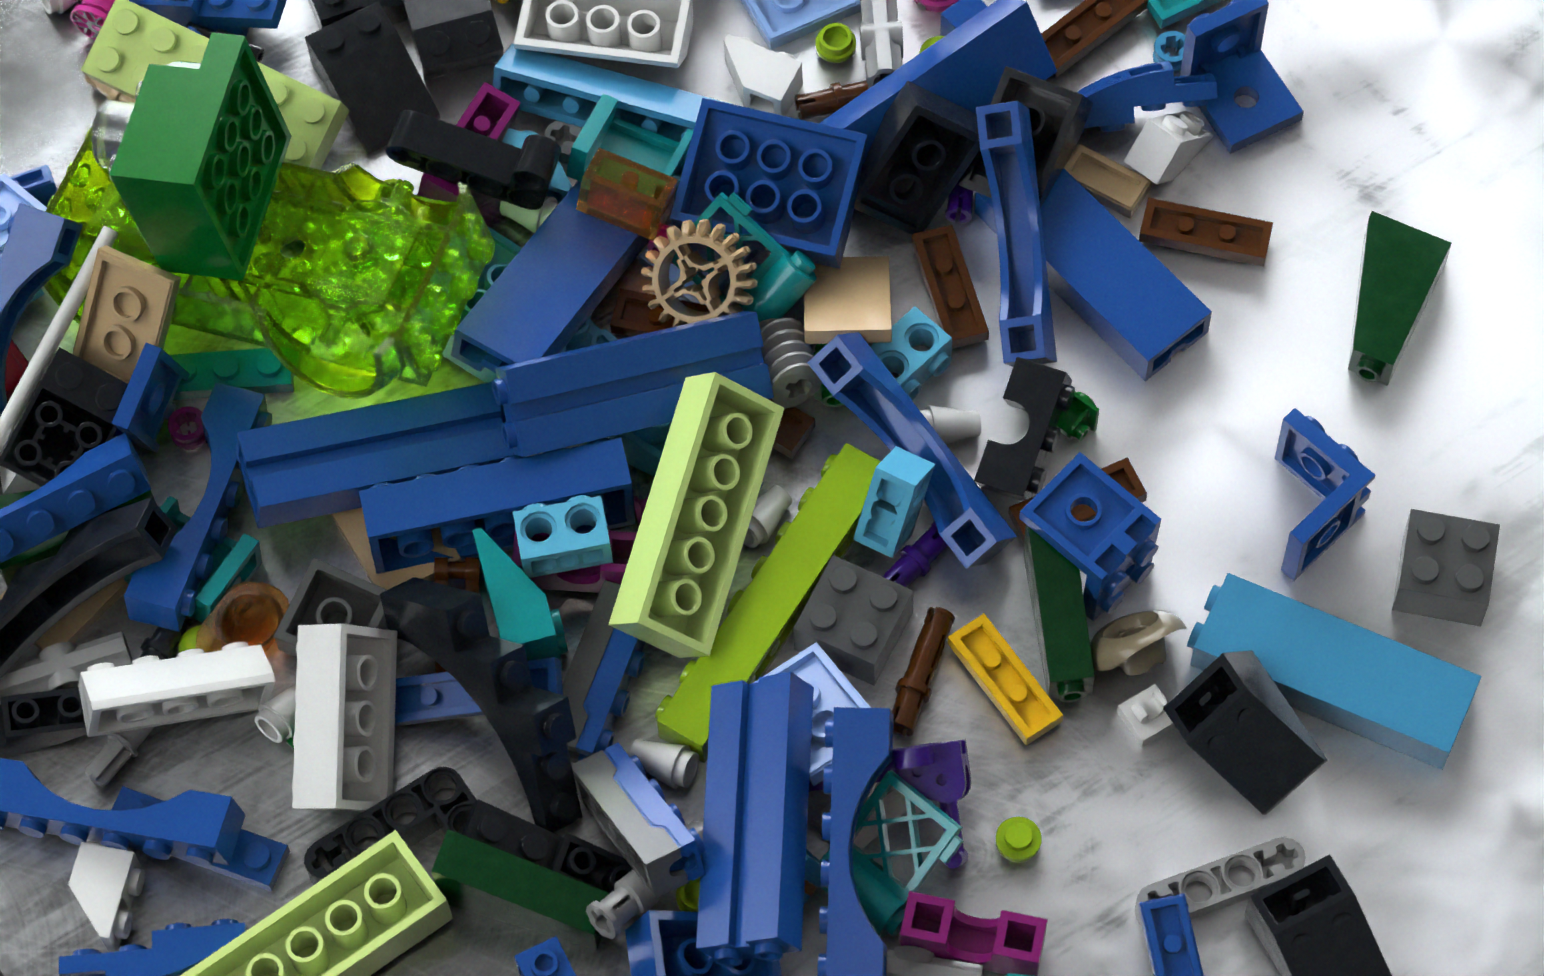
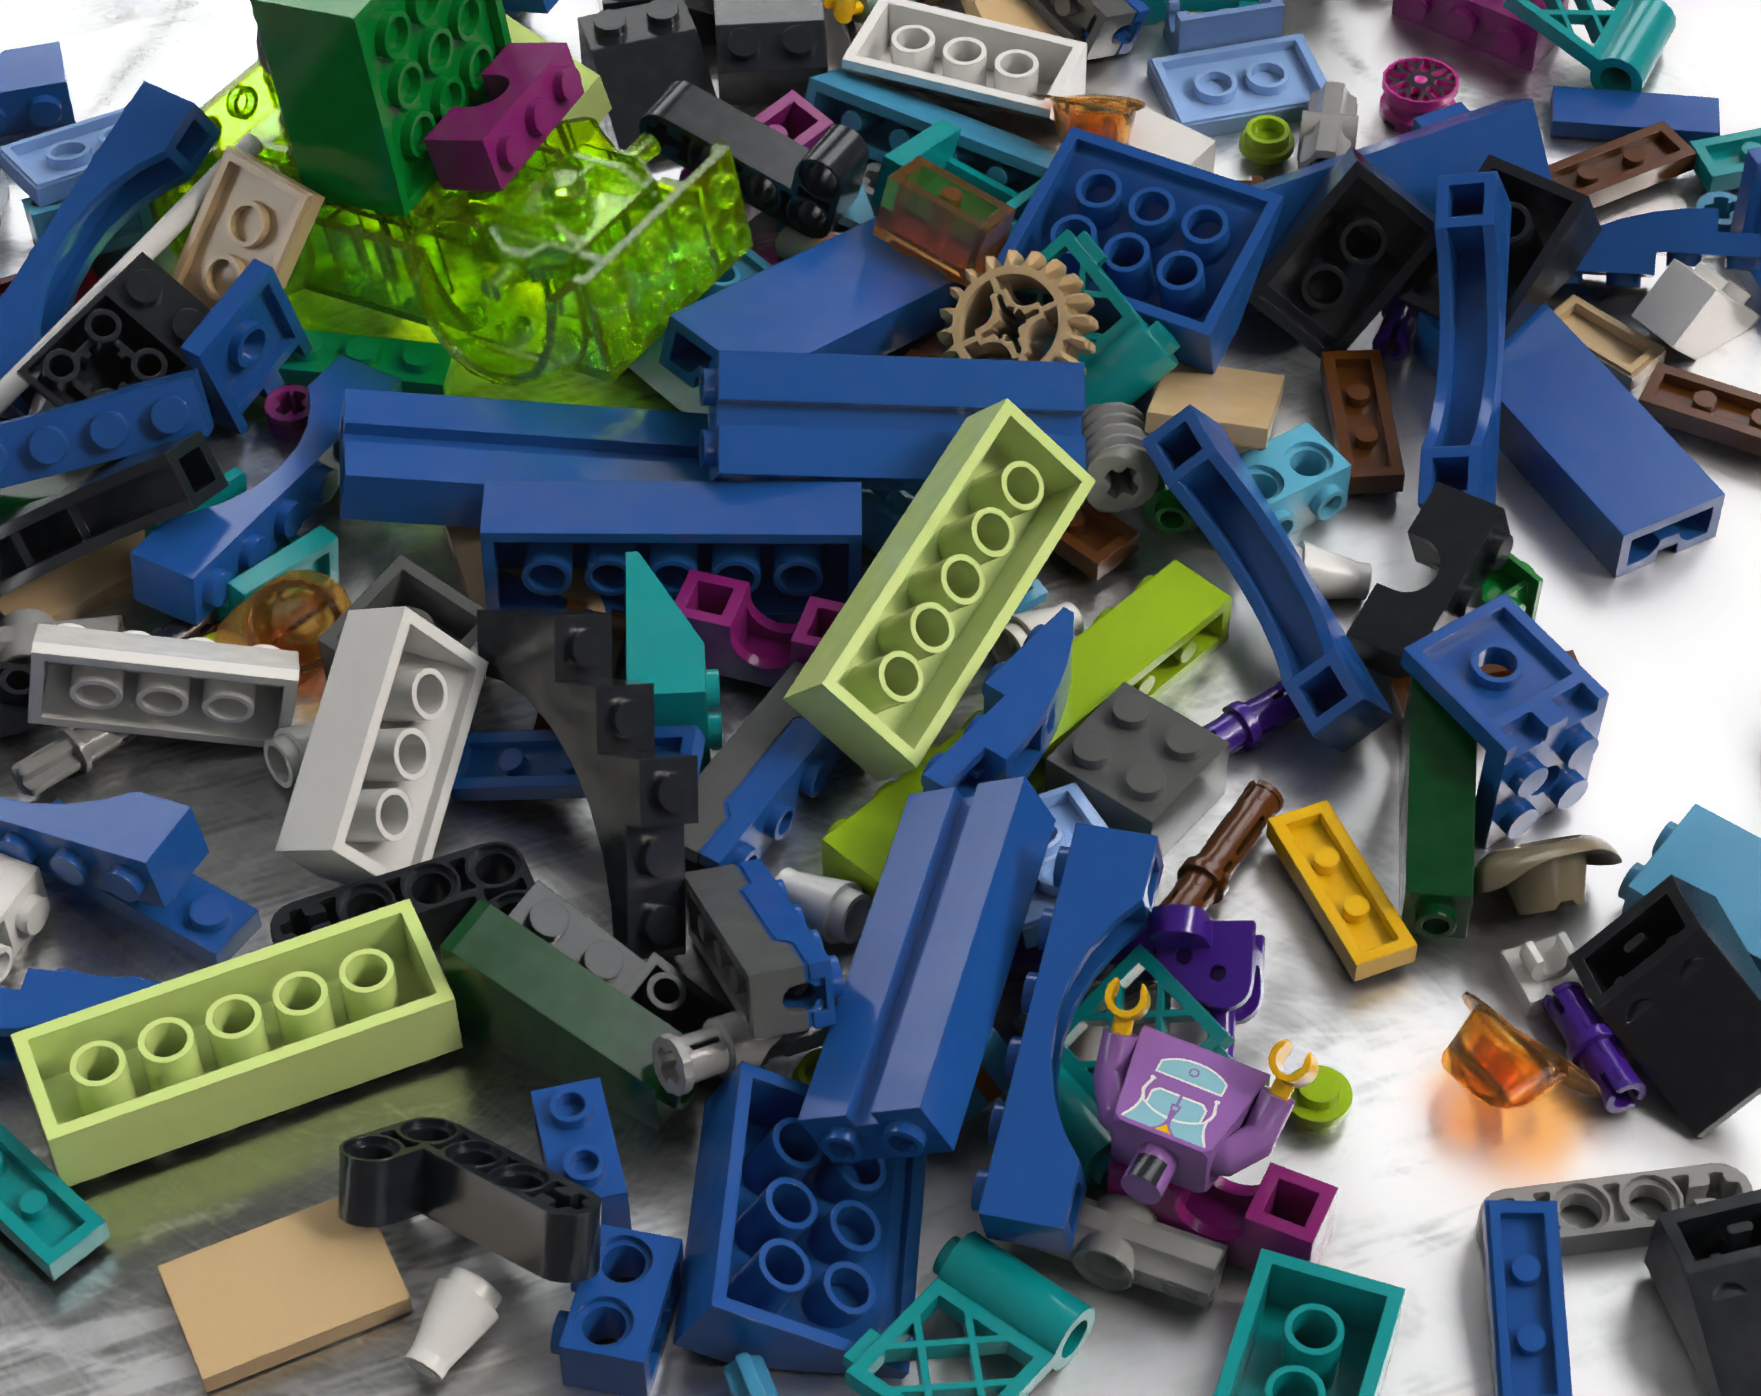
camera: 10 degrees right, 15 degrees down
medium azure brick [513,495,613,578] -> none
medium azure brick [853,446,935,558] -> none
none -> magenta arch [424,43,585,191]
none -> blue slope [921,607,1074,798]
none -> clear orange piece [1032,93,1145,144]
none -> medium lavender torso [1092,977,1319,1204]
none -> clear orange piece [1441,991,1602,1109]
none -> dark purple pin [1542,981,1647,1114]

